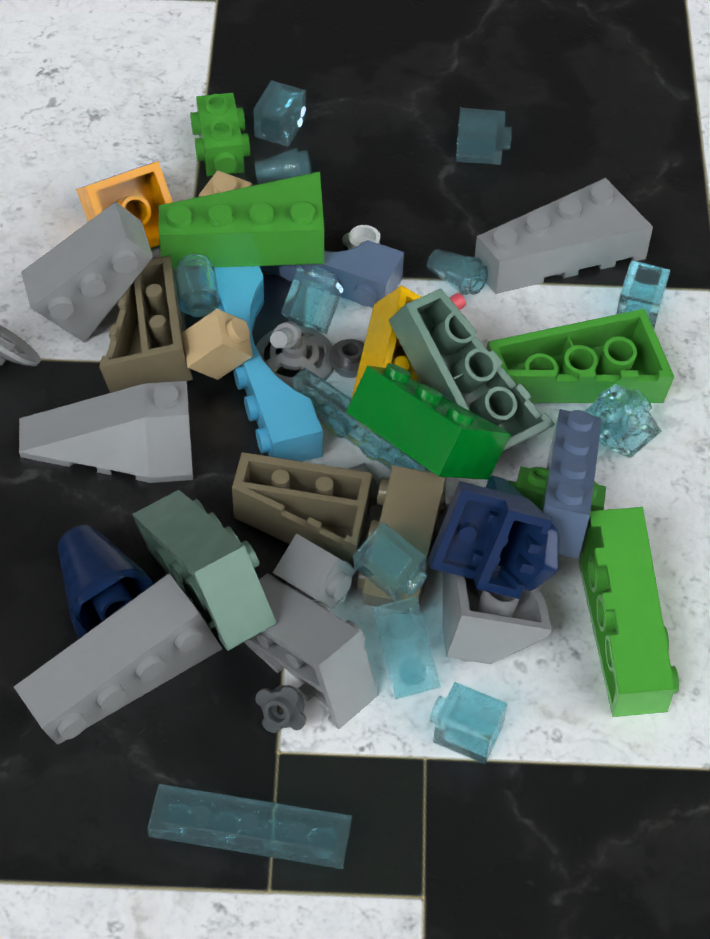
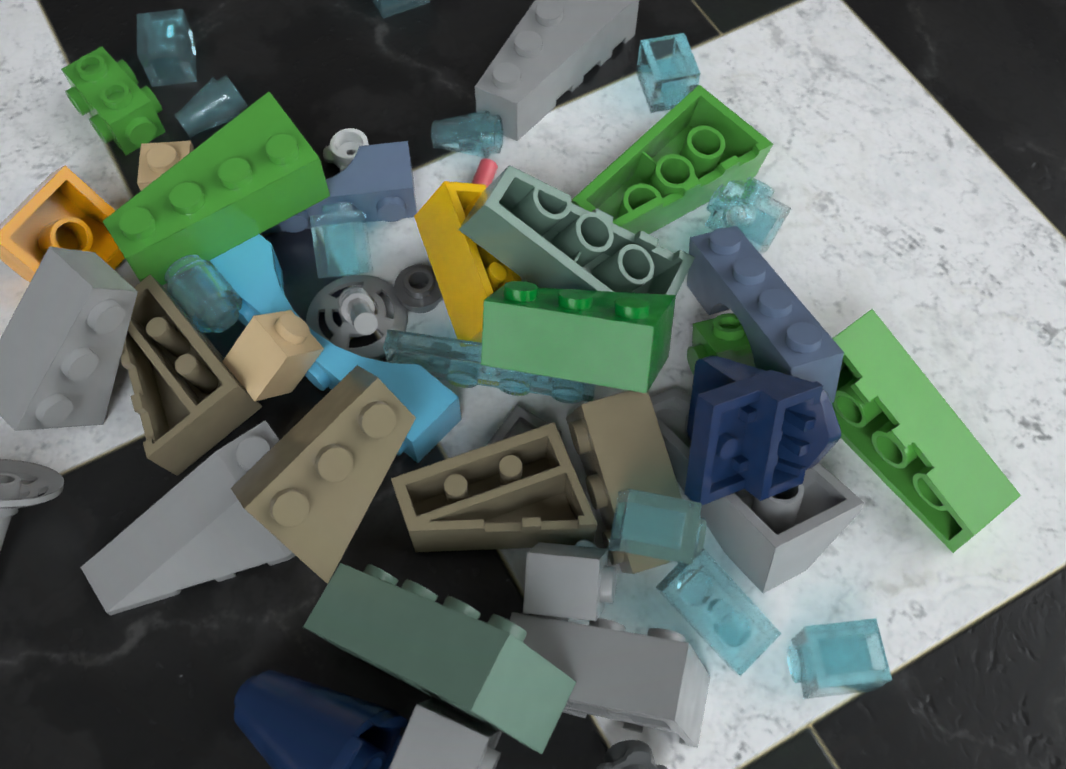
camera: 30 degrees left, 10 degrees up
none -> dark tan wedge [231,365,416,584]

